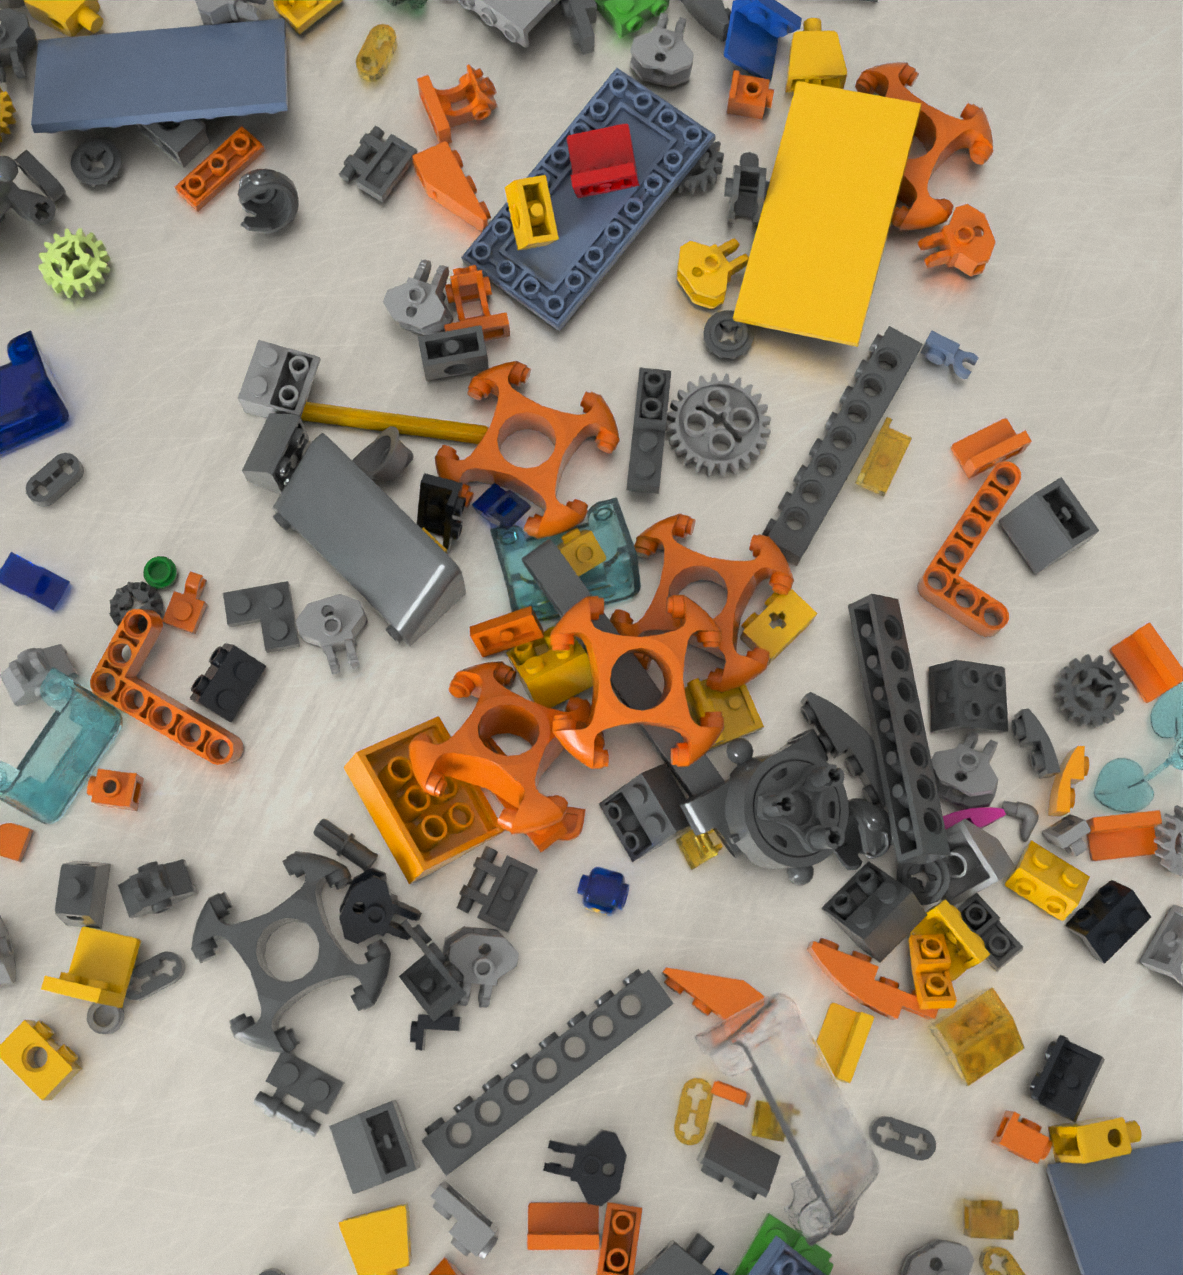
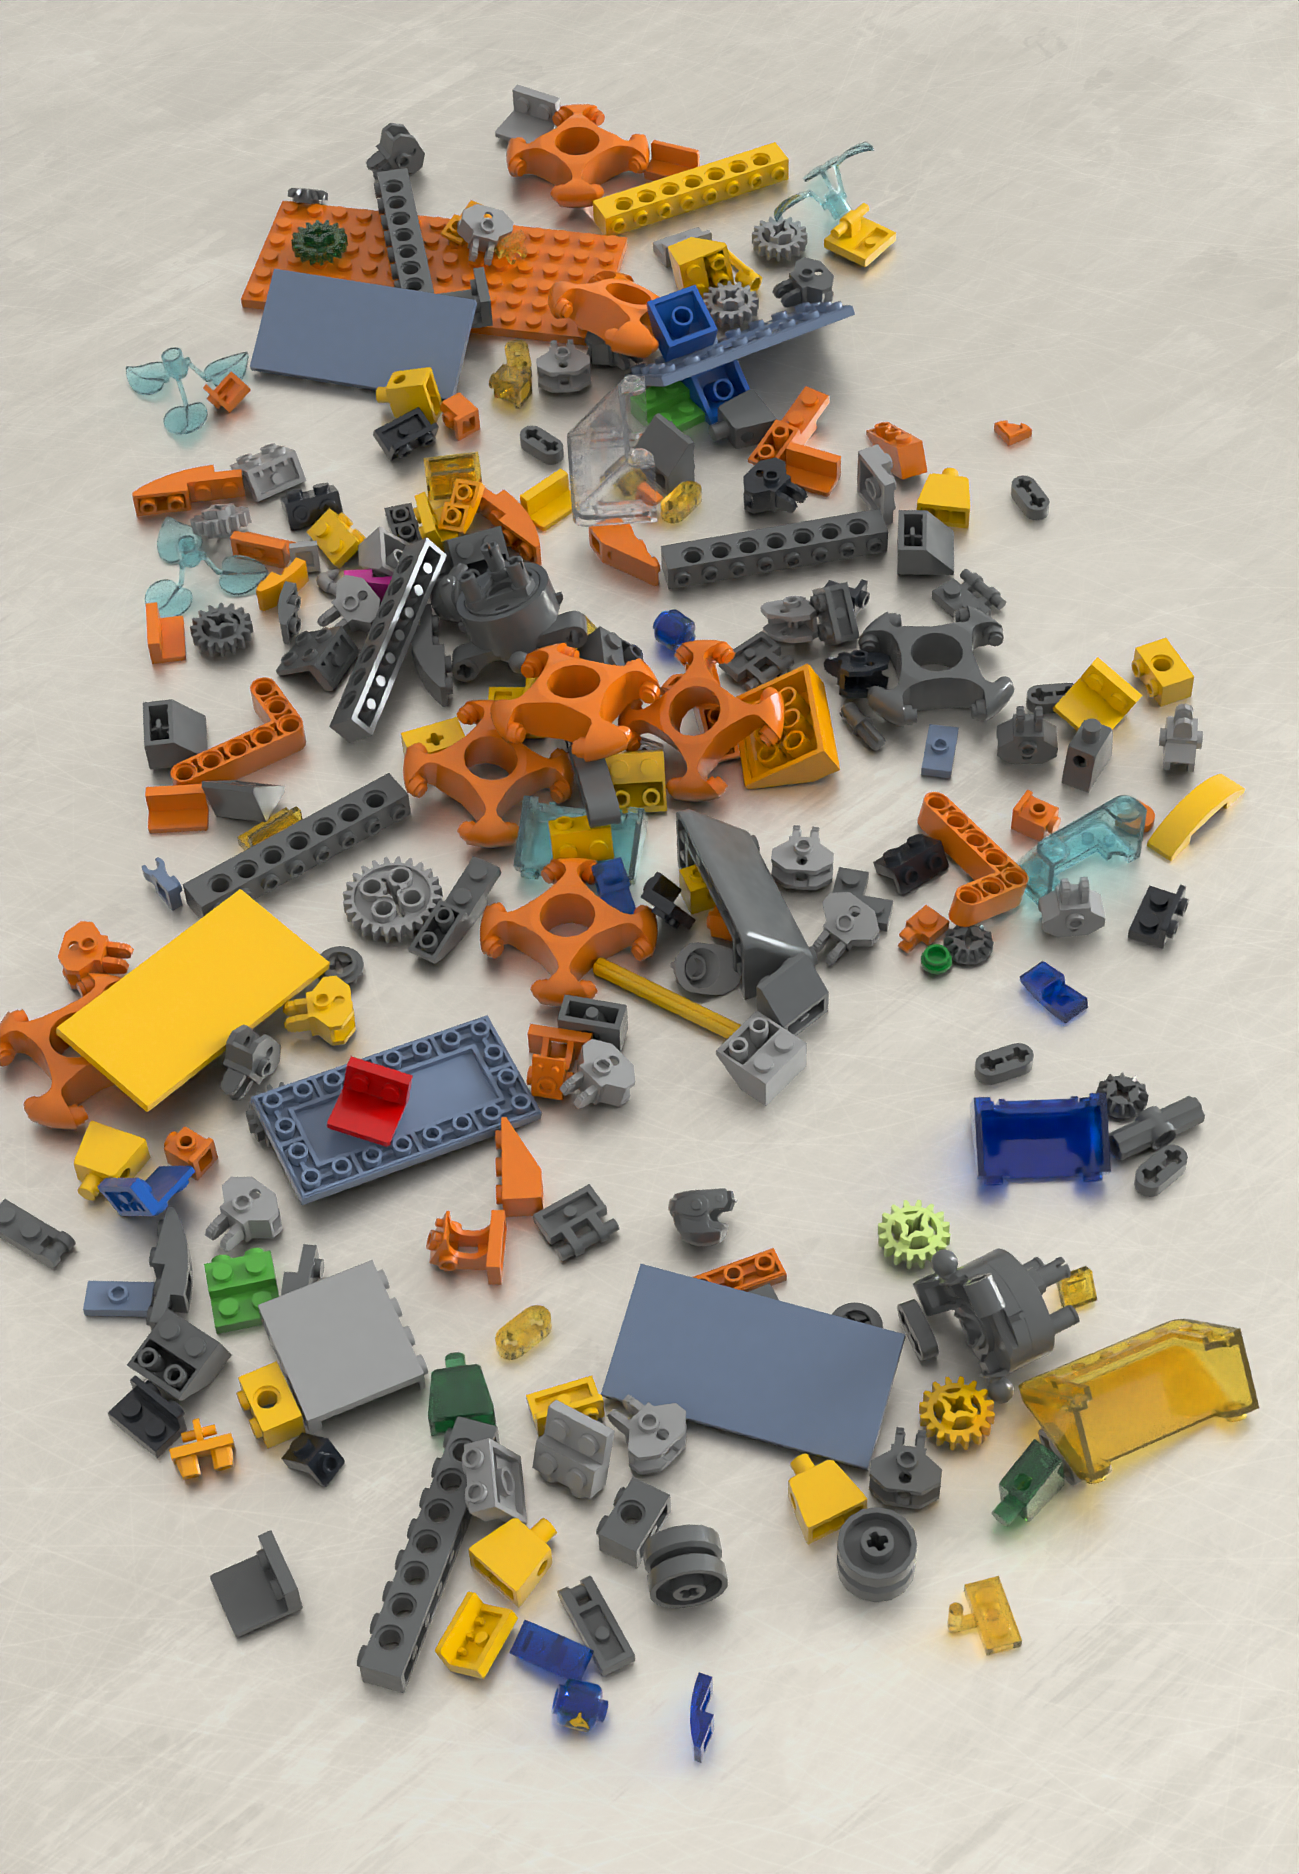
camera: 150 degrees left, 25 degrees down
orange plate [469,606,544,657] -> none
yellow brick [505,175,559,251] -> none
none -> dark grey slope [202,780,285,822]
none -> light grey hinge [812,892,880,966]
none -> sand blue plate [921,724,959,778]

